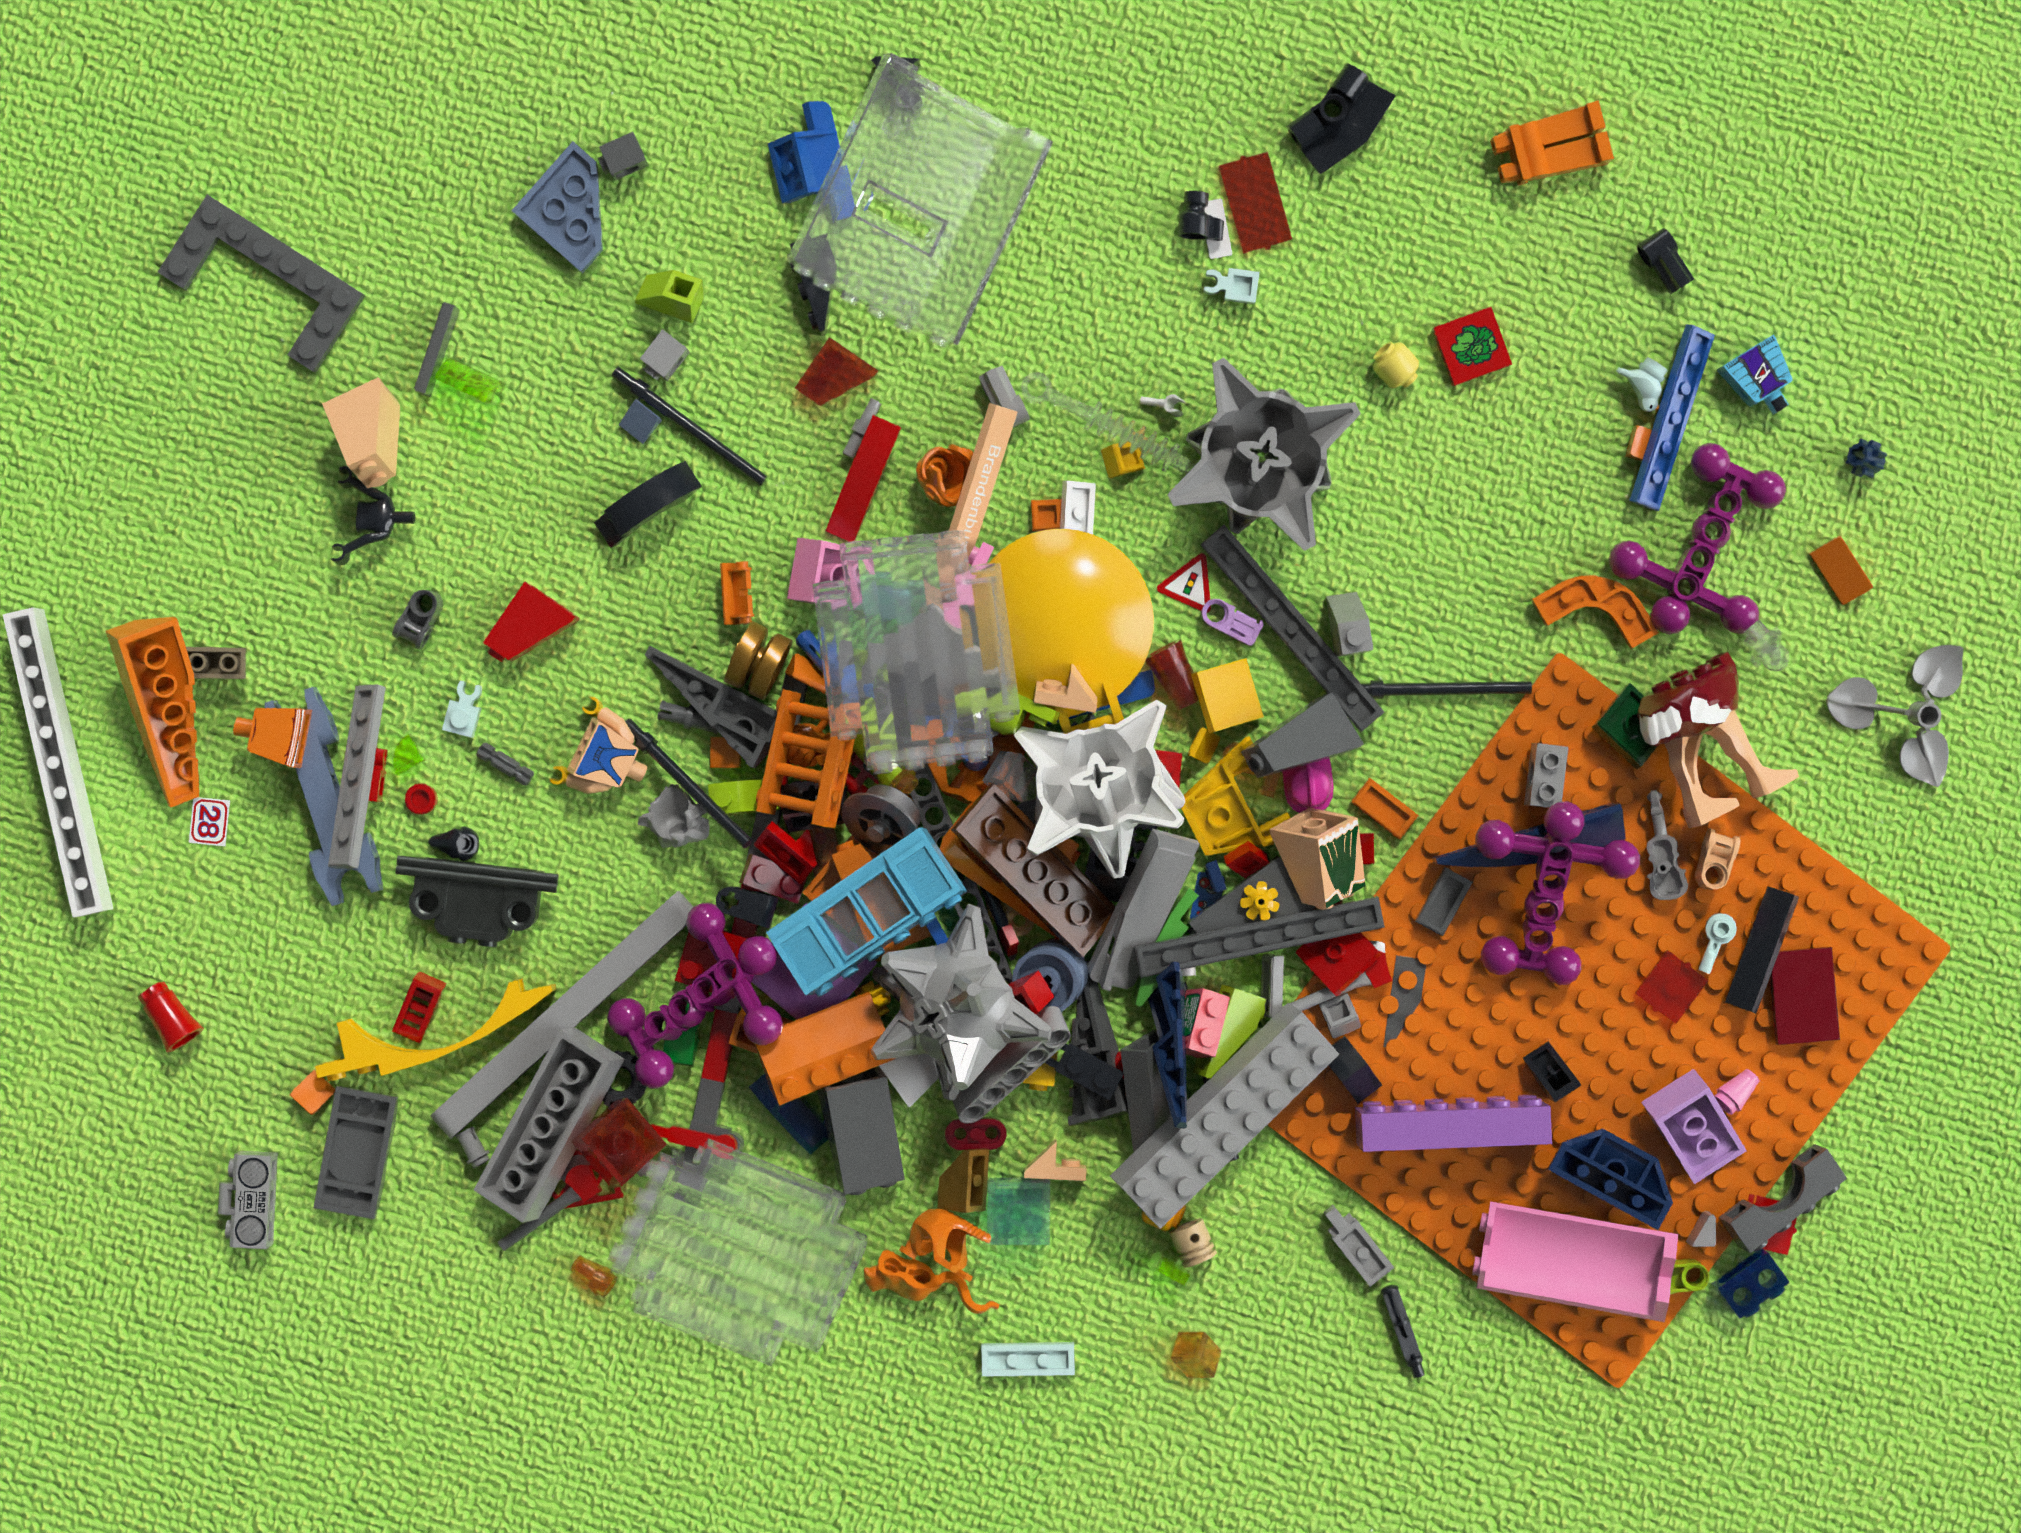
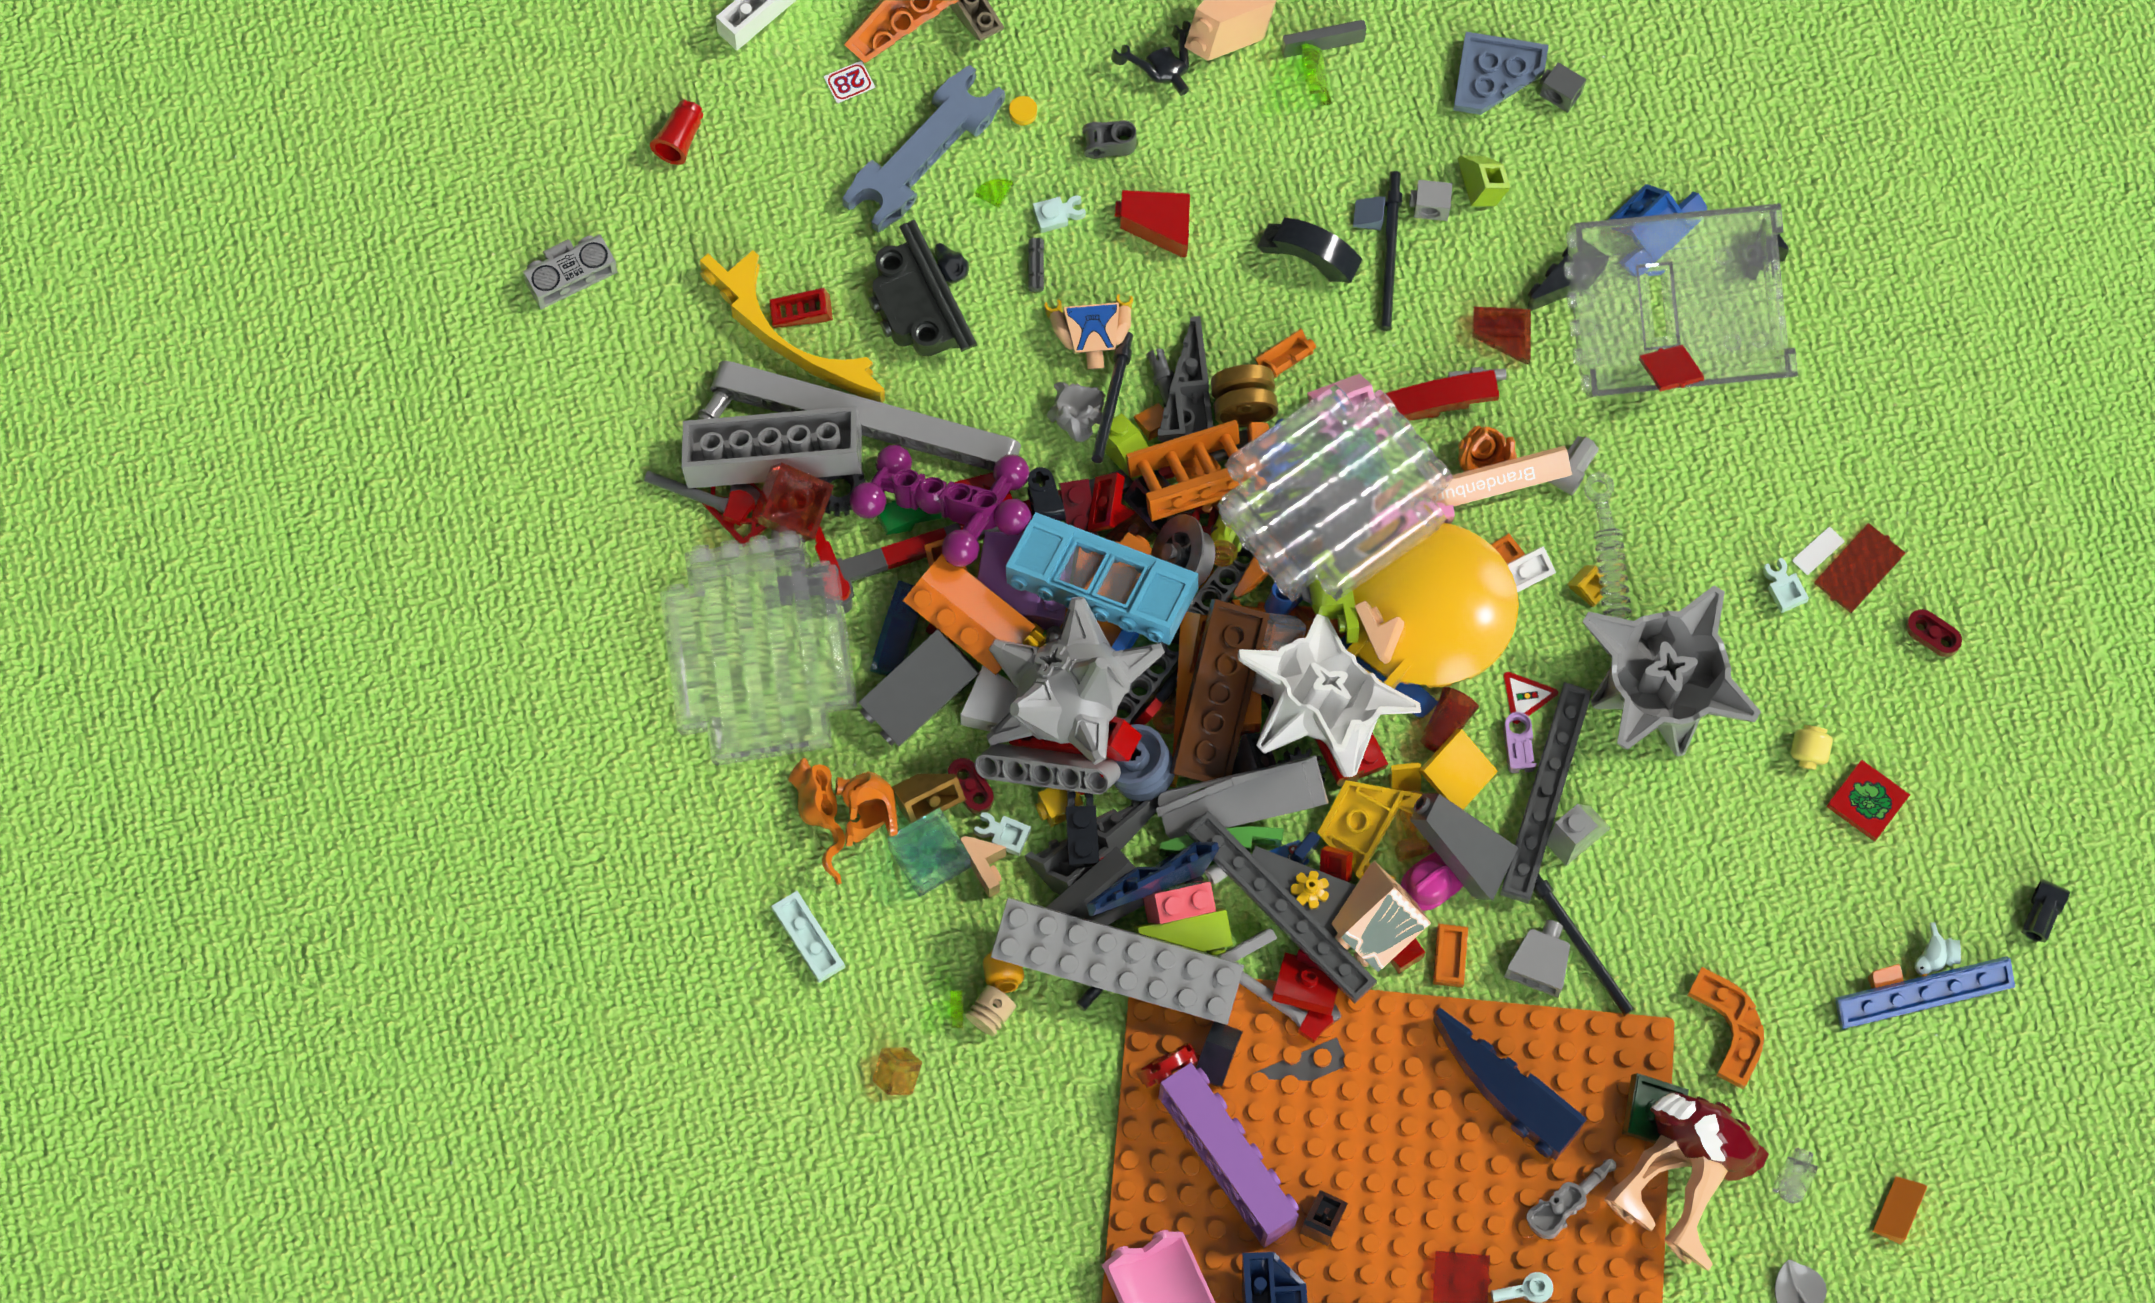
camera: 55 degrees right, 20 degrees down
orange torso [233,708,312,768] -> none
orange slope [290,1070,335,1115] -> none
dark grey slope [313,1086,398,1219] -> none
light grey tile [328,684,386,869] -> none
red plate [368,748,388,802] -> none
red tile [405,784,438,814] -> none
clear orange cone [570,1255,618,1298] -> none
white hand [1140,394,1186,417] -> none
black piece [1178,191,1224,241] -> none
black panel [1286,63,1395,174] -> none
light grey slope [1319,993,1361,1038] -> none
light grey hinge [1324,1205,1394,1287] -> none
black piece [1381,1285,1425,1378] -> none
dark grey tile [1415,867,1473,936] -> none
magenta piece [1475,801,1640,985] -> none
orange hips [1490,100,1614,186] -> none
light grey brick [1524,743,1568,808] -> none
magenta piece [1609,443,1786,635] -> none
light nougat piece [1694,828,1741,890] -> none
torso [1717,335,1793,415] -> none
dark blue gear [1846,439,1887,478] -> none
none -> light aqua plate [974,812,1031,856]
none -> yellow tile [1009,96,1037,126]
none -> red plate [1136,1043,1198,1088]
none -> light grey torso [1504,920,1570,998]
none -> red piece [1639,345,1704,392]
none -> dark red plate [1906,609,1962,657]

